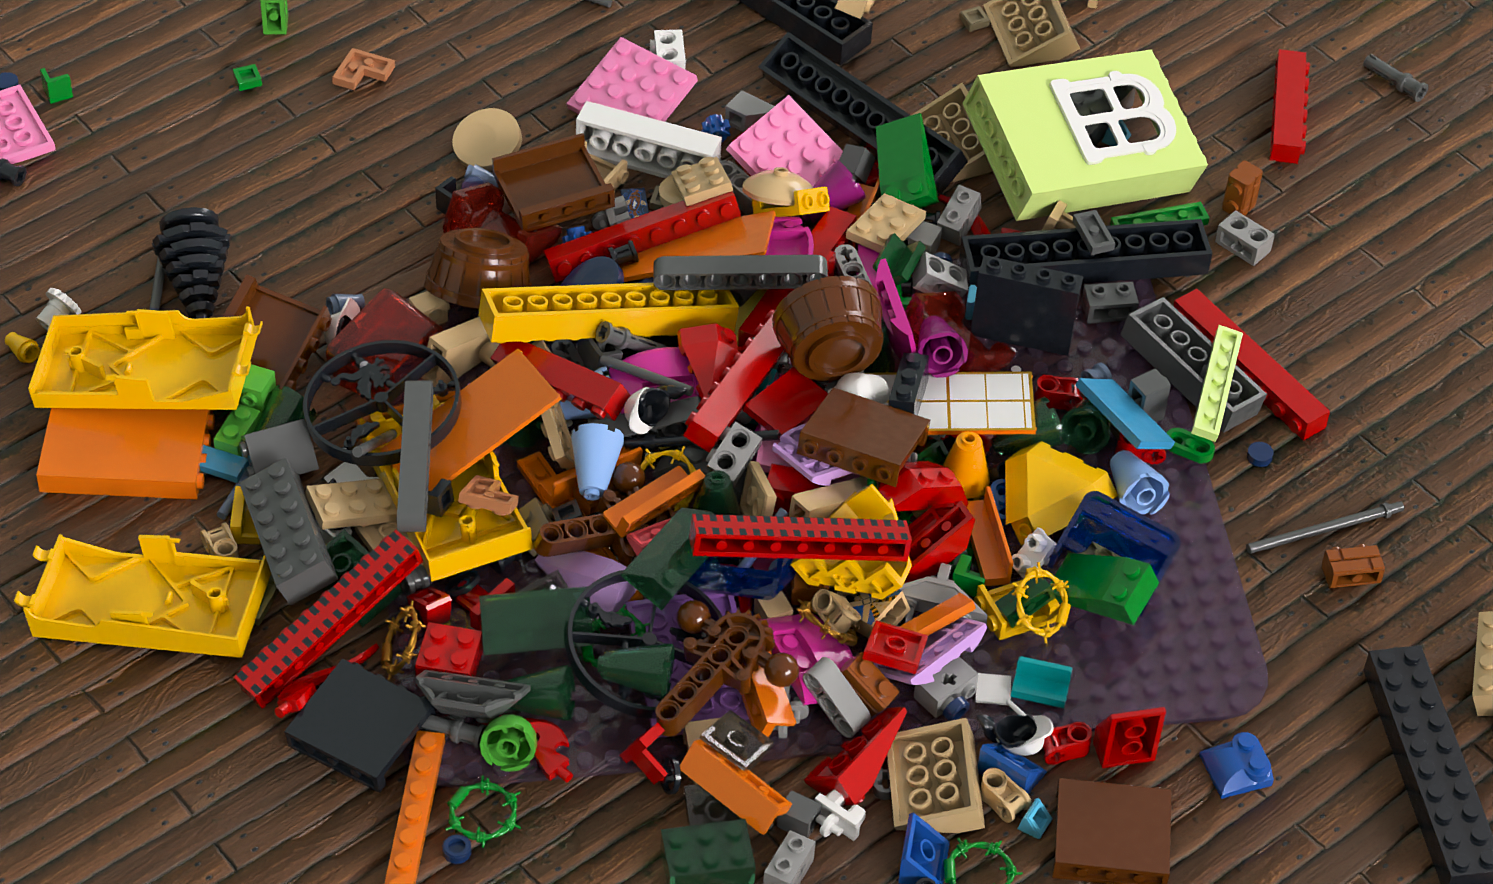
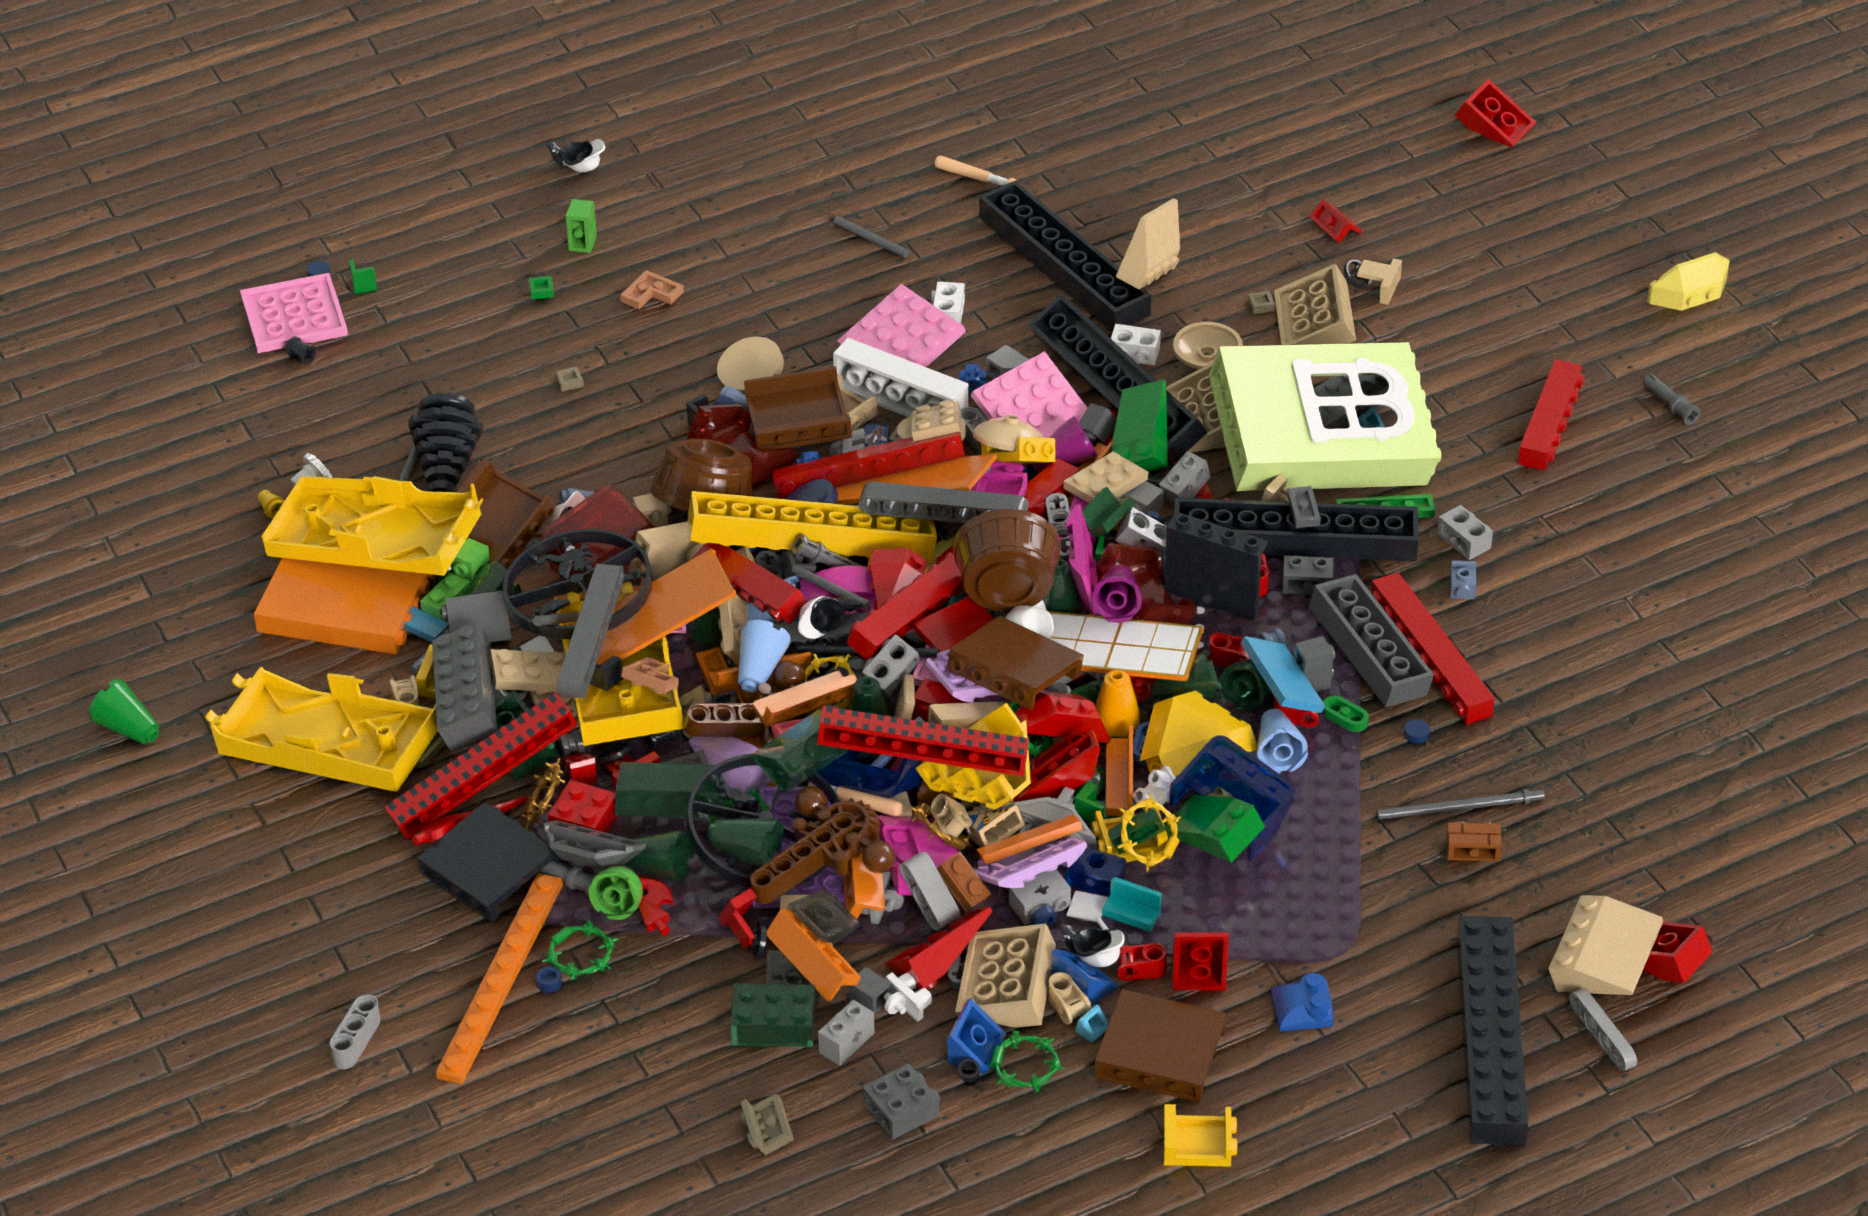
camera: 15 degrees right, 5 degrees down
black bush [608,240,639,265] -> none
red tile [862,620,928,675] -> none
black brick [889,352,929,415] -> none
yellowish green plate [1191,325,1243,442] -> none
dark orange brick [1222,161,1263,216] -> none
none -> dark tan tile [555,367,584,392]
none -> light nougat piece [808,781,903,816]
none -> clear blue brick [1066,848,1126,896]
none -> white brick [1111,324,1161,365]
none -> tan dish [1173,322,1243,370]
none -> sand blue brick [1450,561,1476,599]

